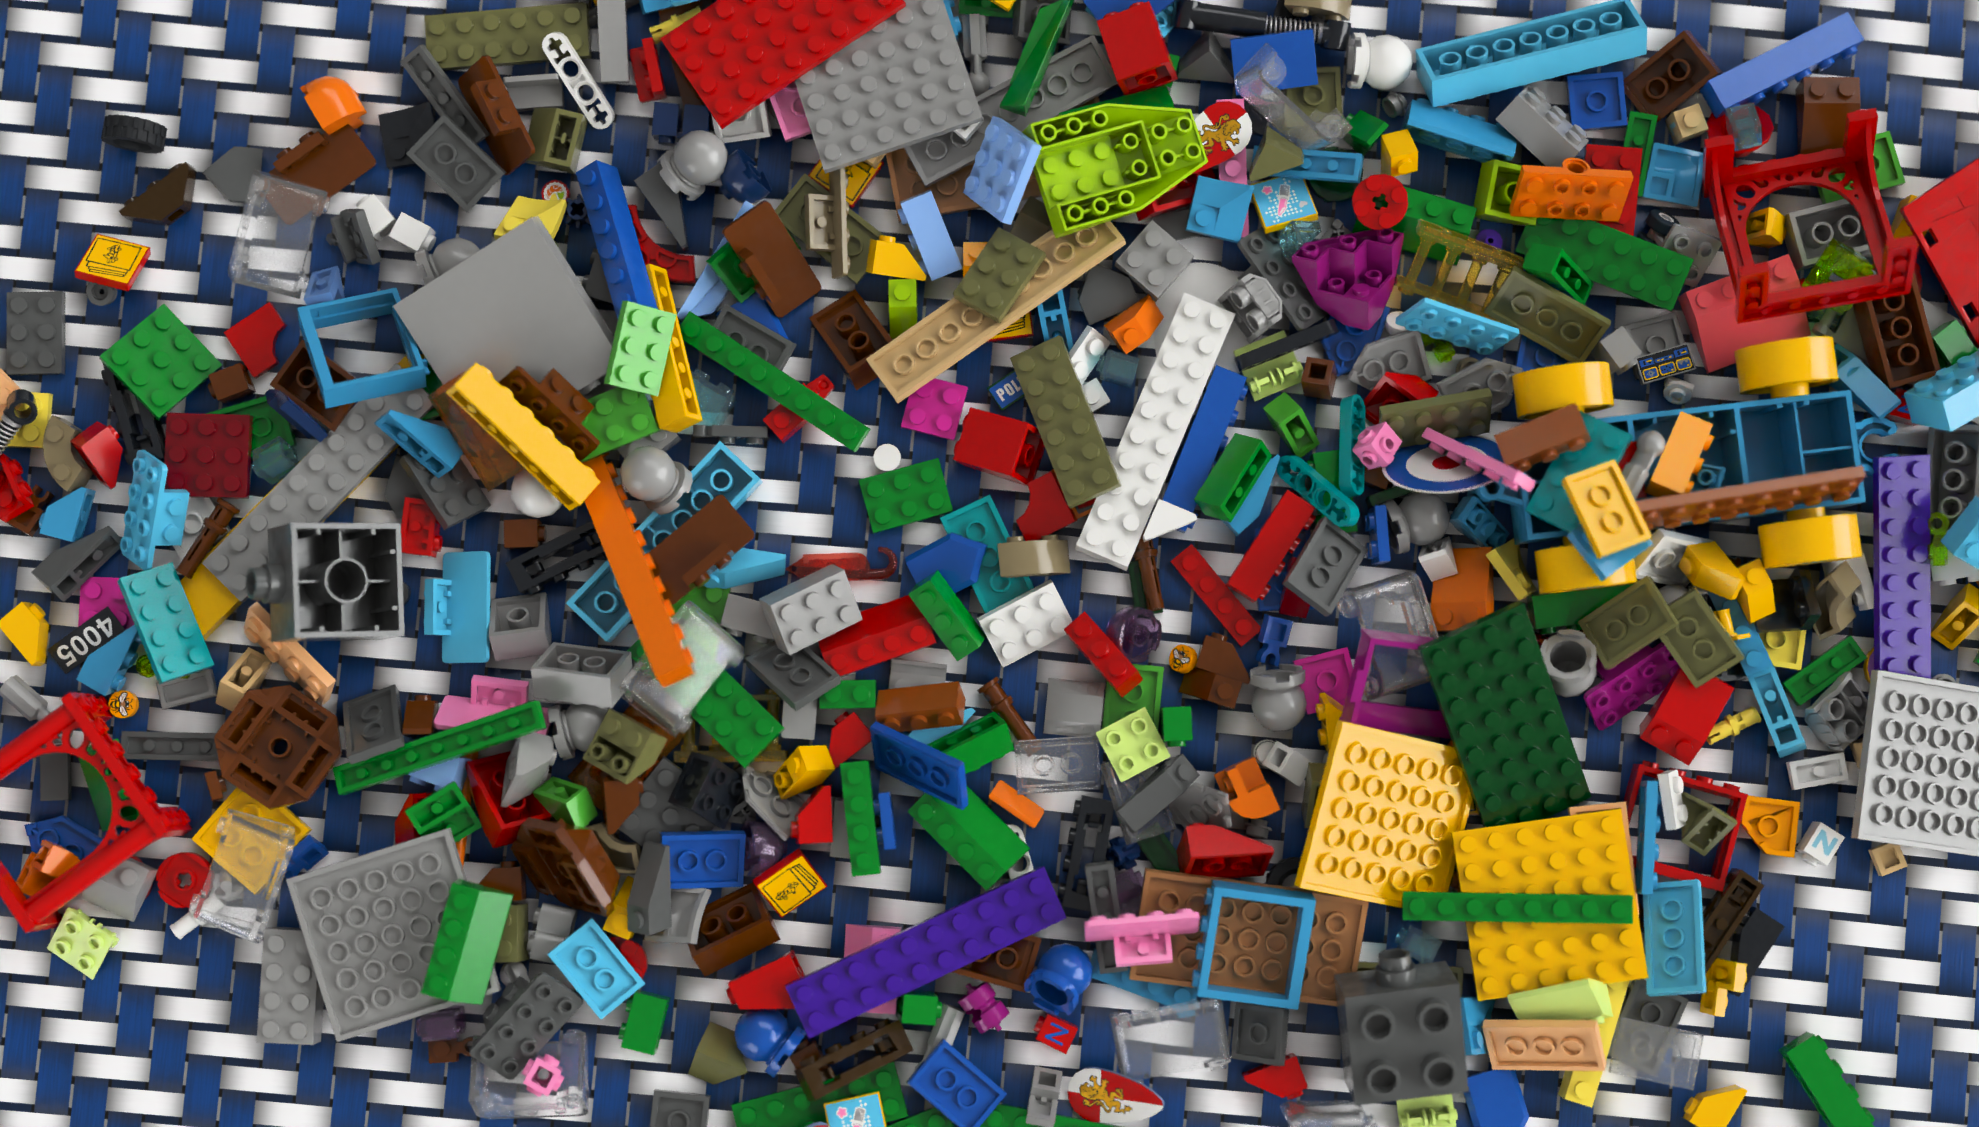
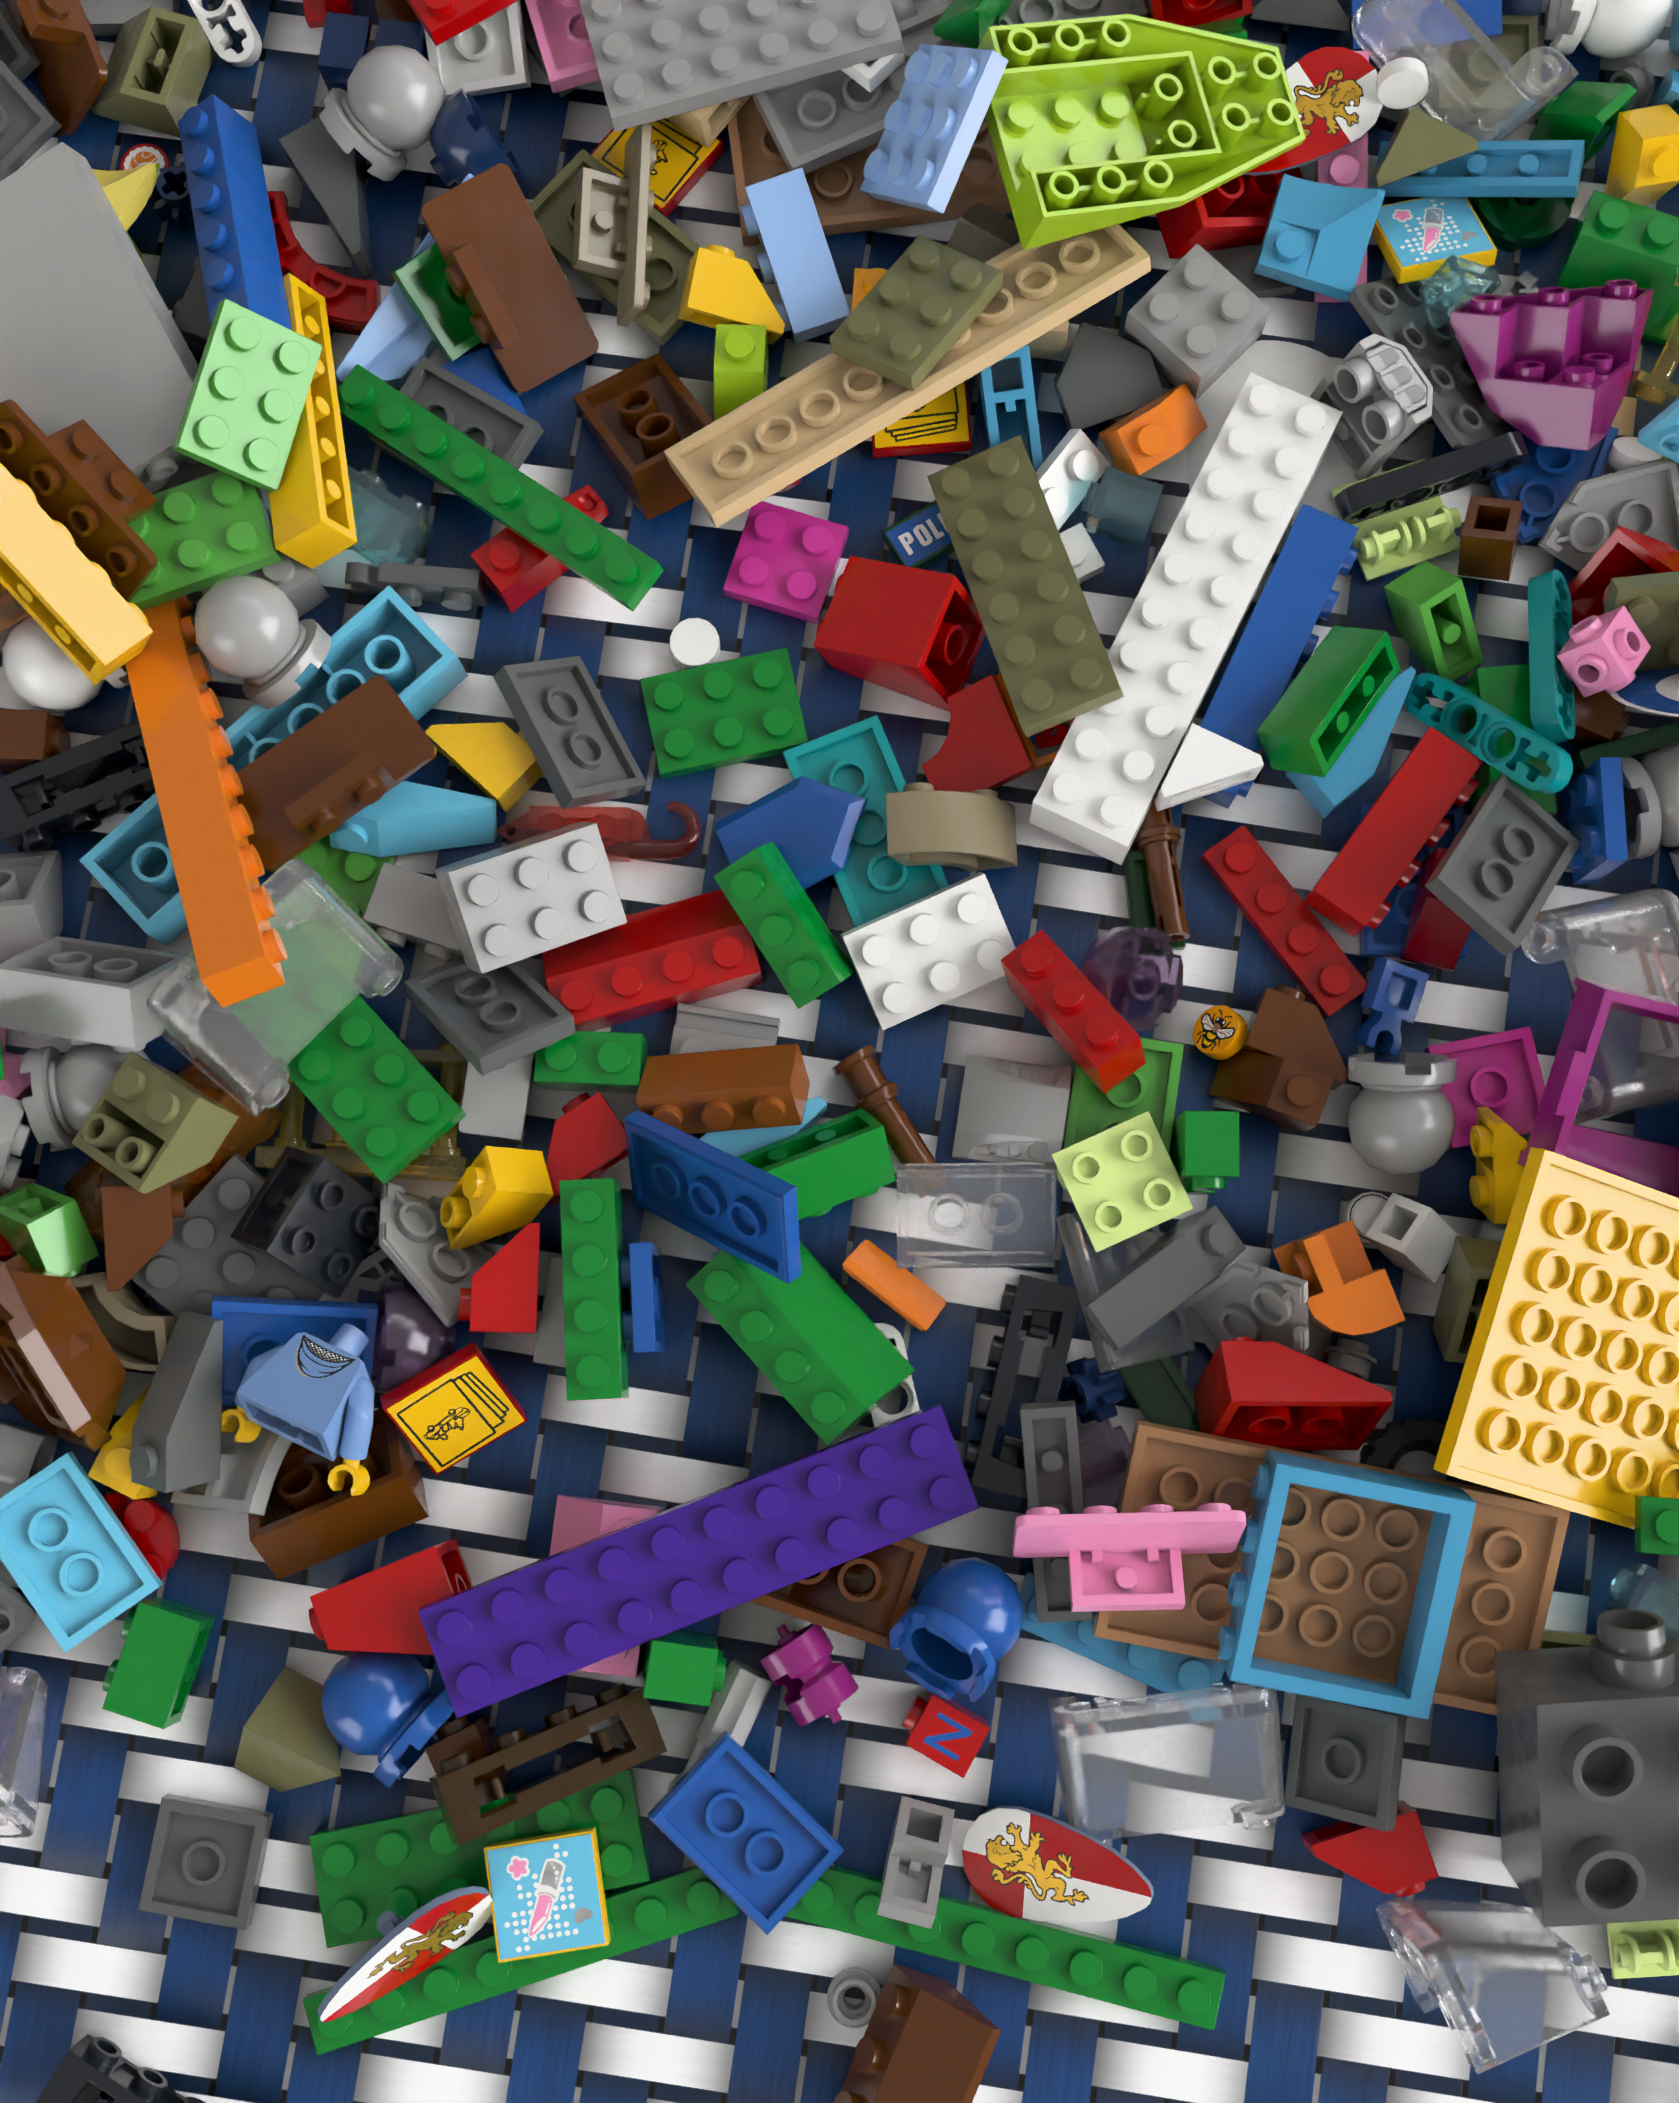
camera: 10 degrees right, 5 degrees down
red plate [1352,174,1408,230] -> none
none -> medium blue torso [221,1323,375,1496]
none -> yellow slope [425,722,544,813]
none -> dark grey plate [493,656,647,809]
none -> white piece [1376,57,1429,109]

